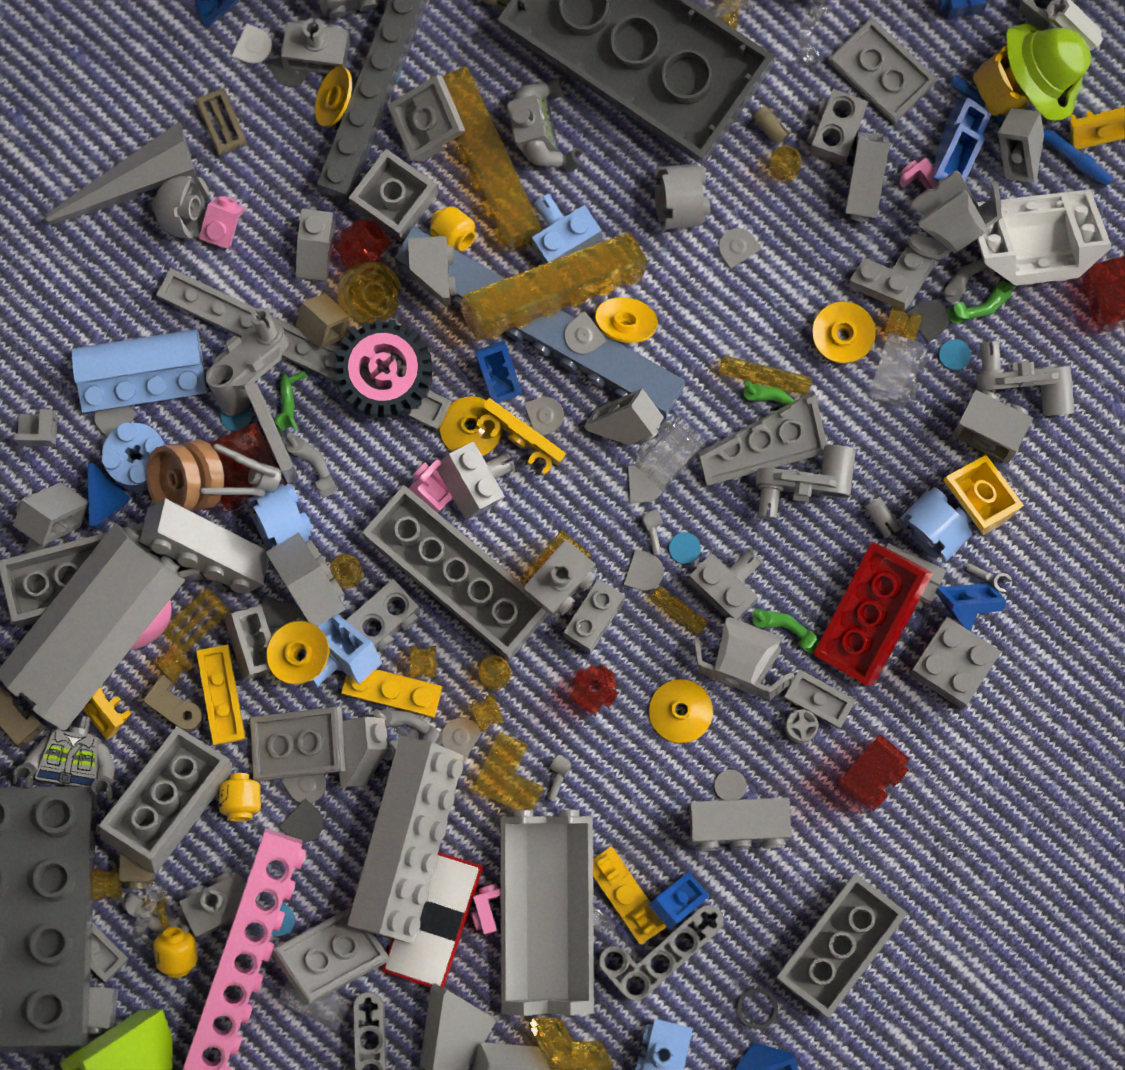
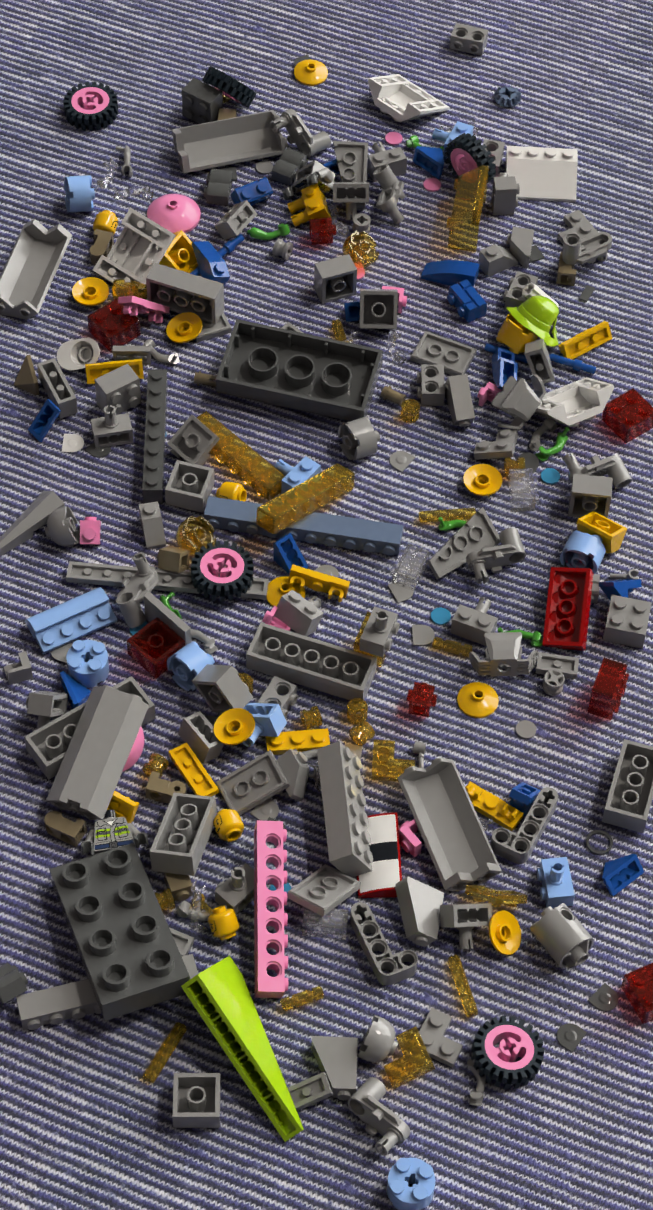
camera: 25 degrees left, 25 degrees down
light grey brick [140,498,269,594] -> none
medium nougat wheel [146,440,224,511] -> none
clear yellow tile [163,588,231,655] -> none
dark tan tile [195,88,248,157] -> none
light grey plant [200,444,281,497] -> none
yellow dish [315,66,352,127] -> none
clear red brick [334,221,392,270] -> none
light grey slope [408,236,456,306] -> none
light grey torso [508,77,584,172] -> none
light grey brick [563,579,625,655] -> none
light grey piece [565,312,607,354] -> none
light grey slope [584,388,664,445] -> none
yellow dish [595,297,658,343] -> none
light grey hand [642,509,663,555] -> none
light grey brick [689,798,792,851] -> none
light grey pin [865,497,902,539] -> none

